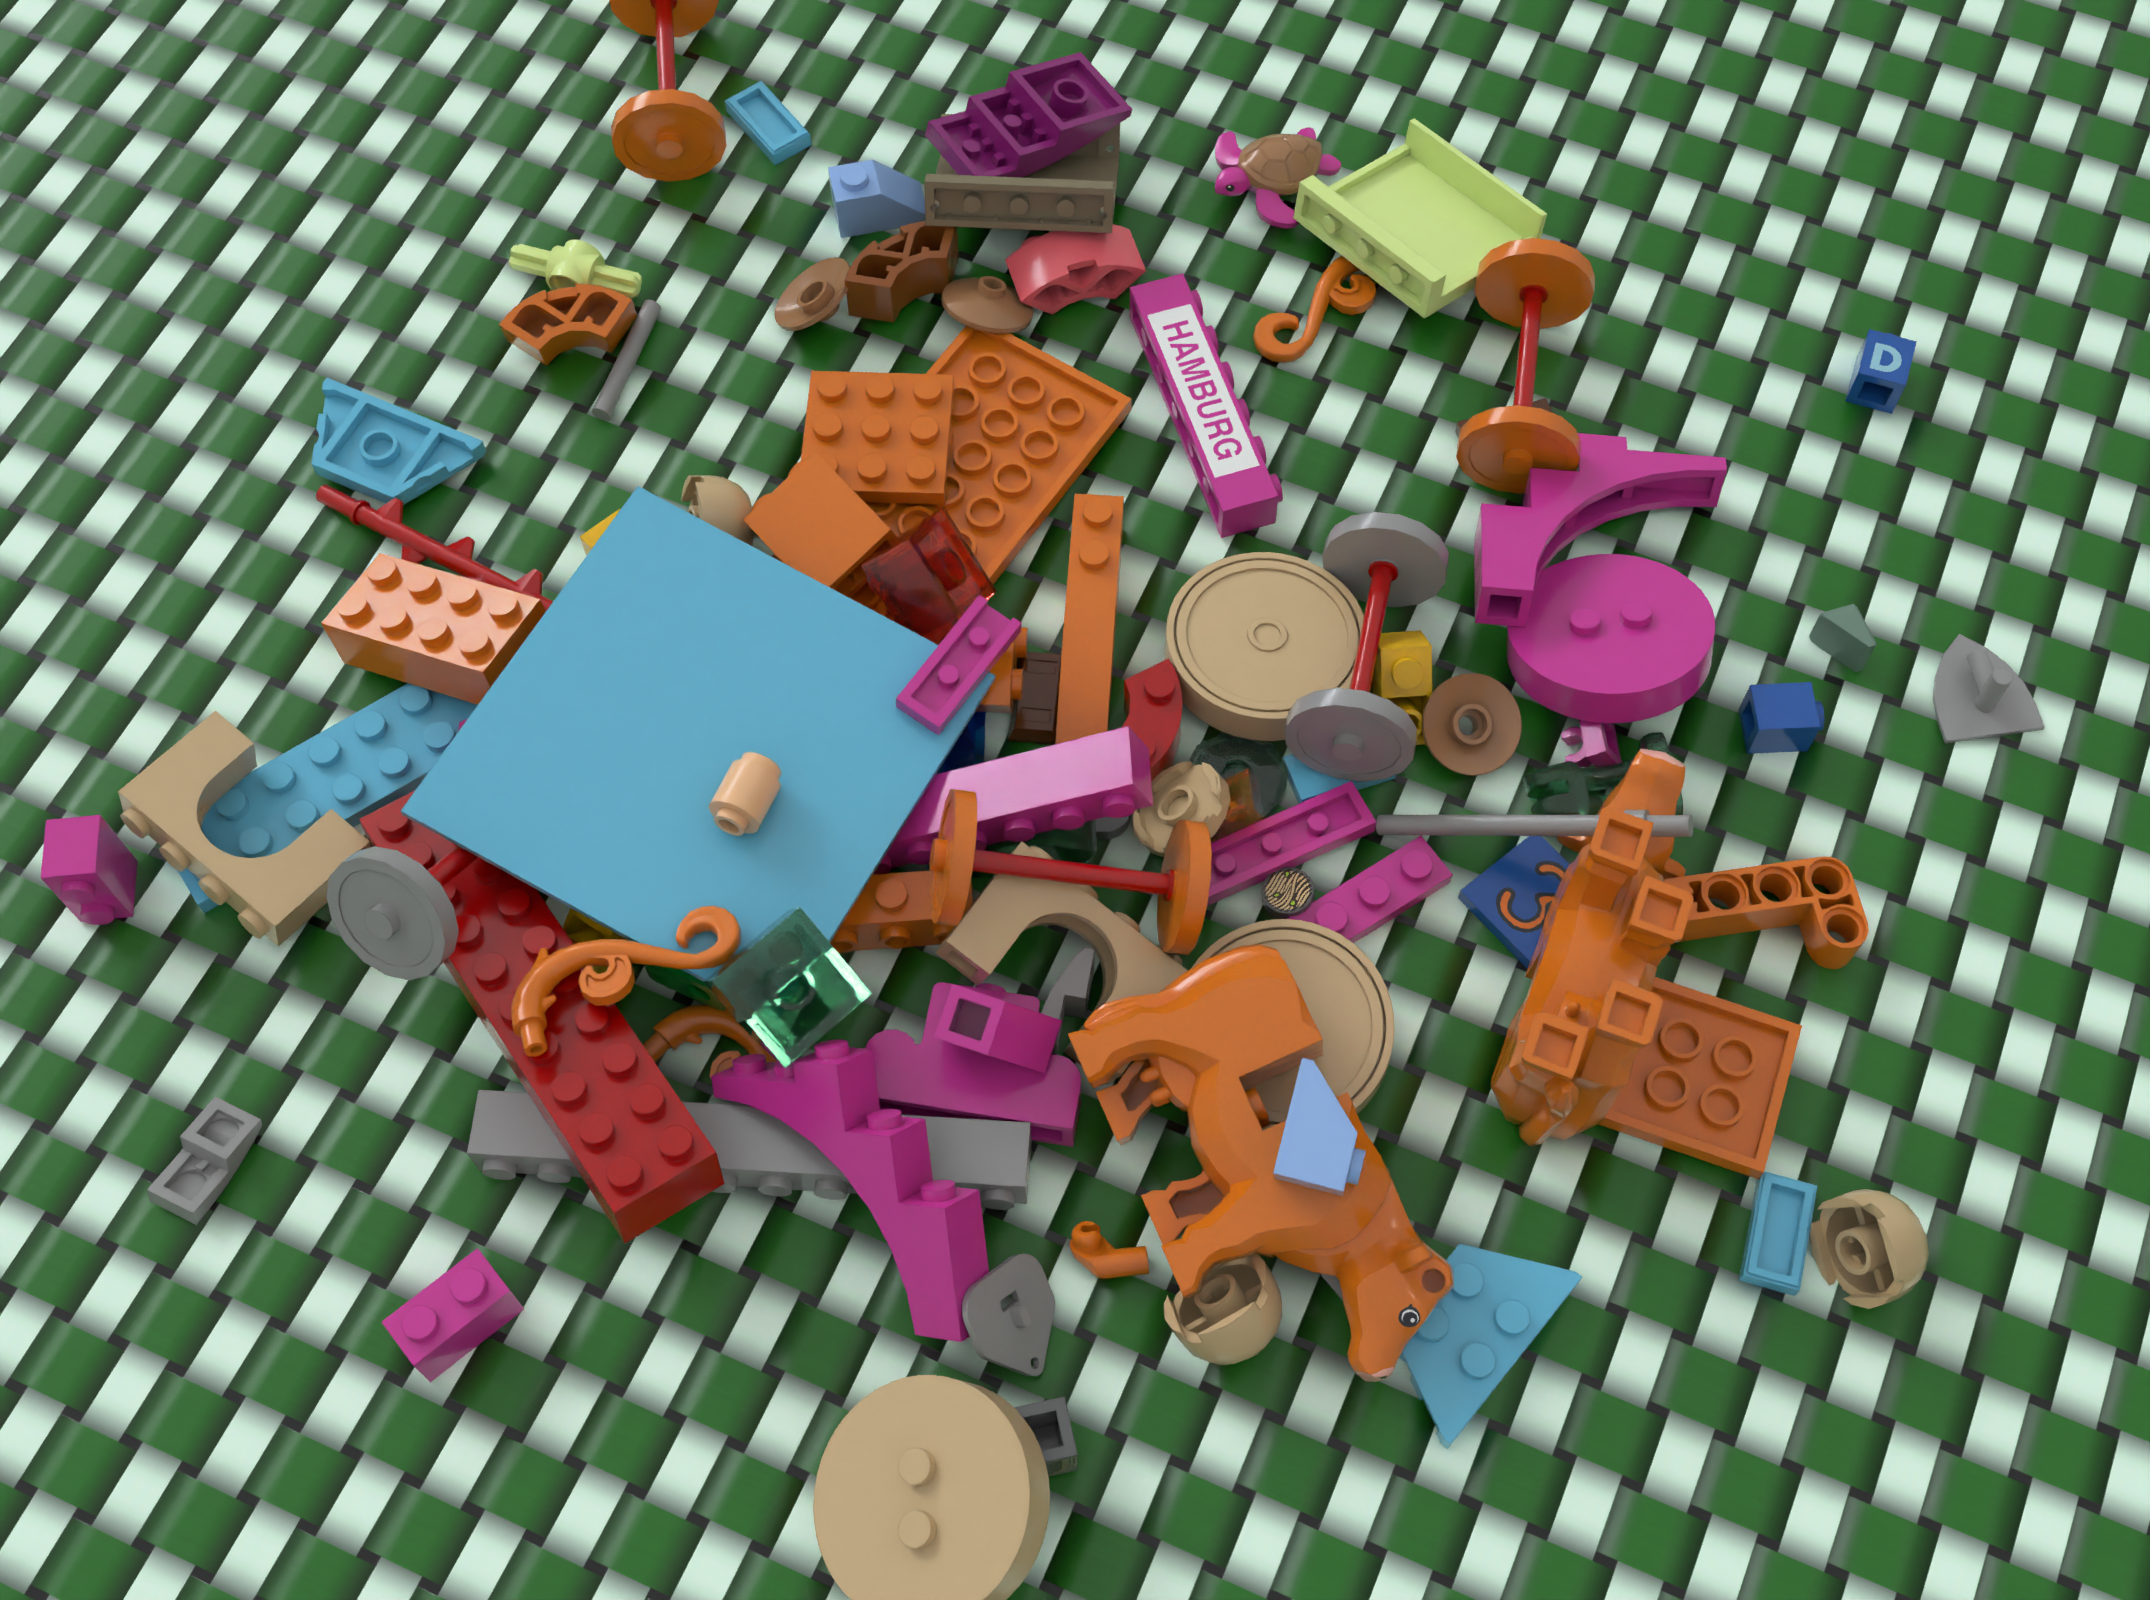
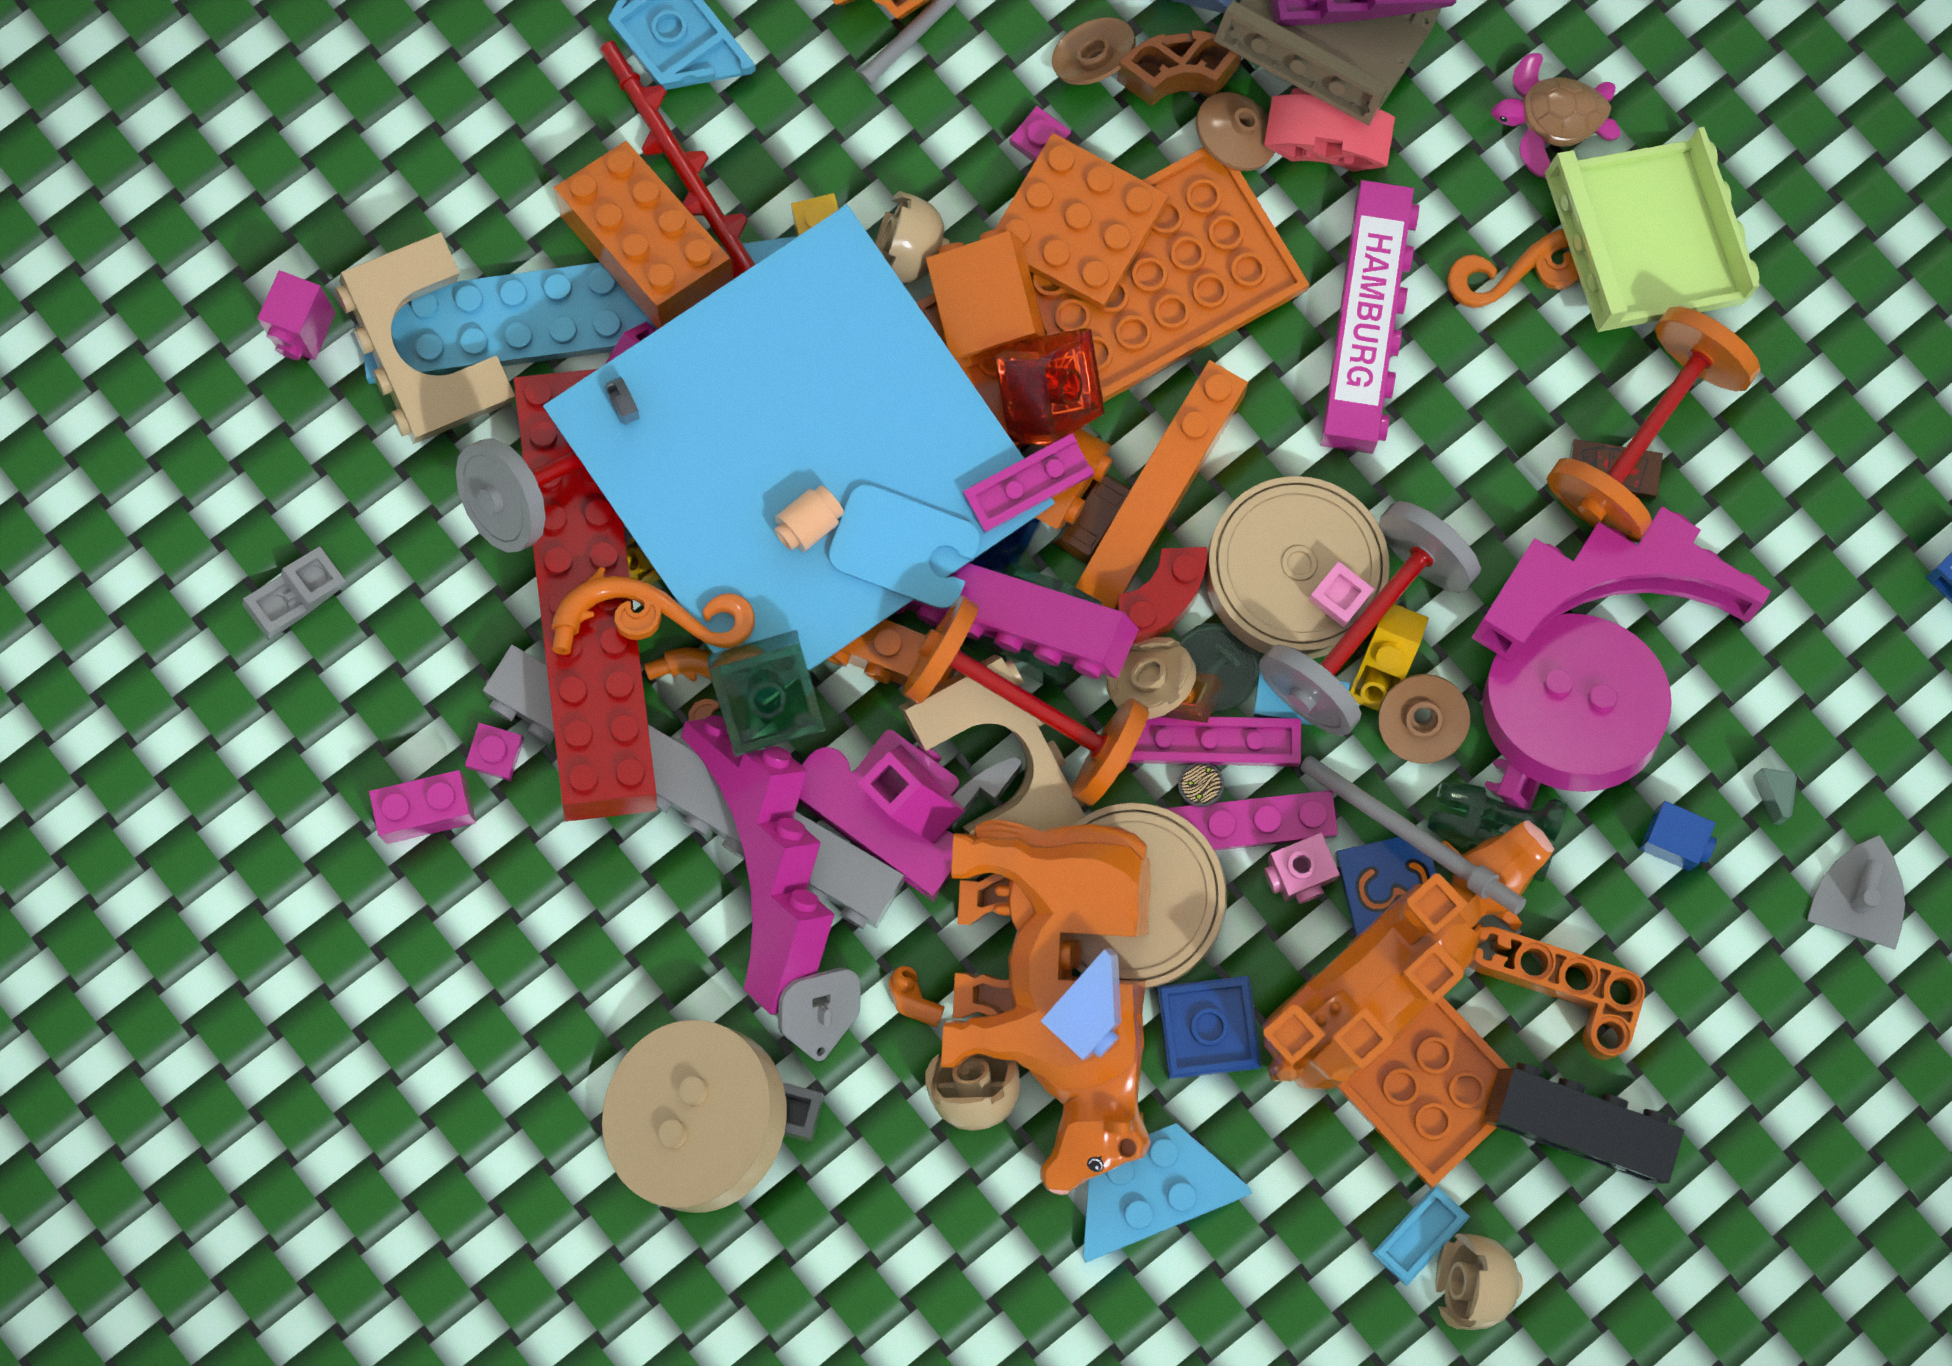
camera: 25 degrees right, 15 degrees up
none -> dark pink plate [465,723,524,781]
none -> dark grey tile [605,376,639,425]
none -> medium azure piece [829,484,980,609]
none -> dark pink plate [1010,106,1071,163]
none -> blue tile [1157,976,1262,1080]
none -> bright pink brick [1264,833,1340,904]
none -> bright pink plate [1308,561,1375,628]
none -> black brick [1482,1062,1684,1184]

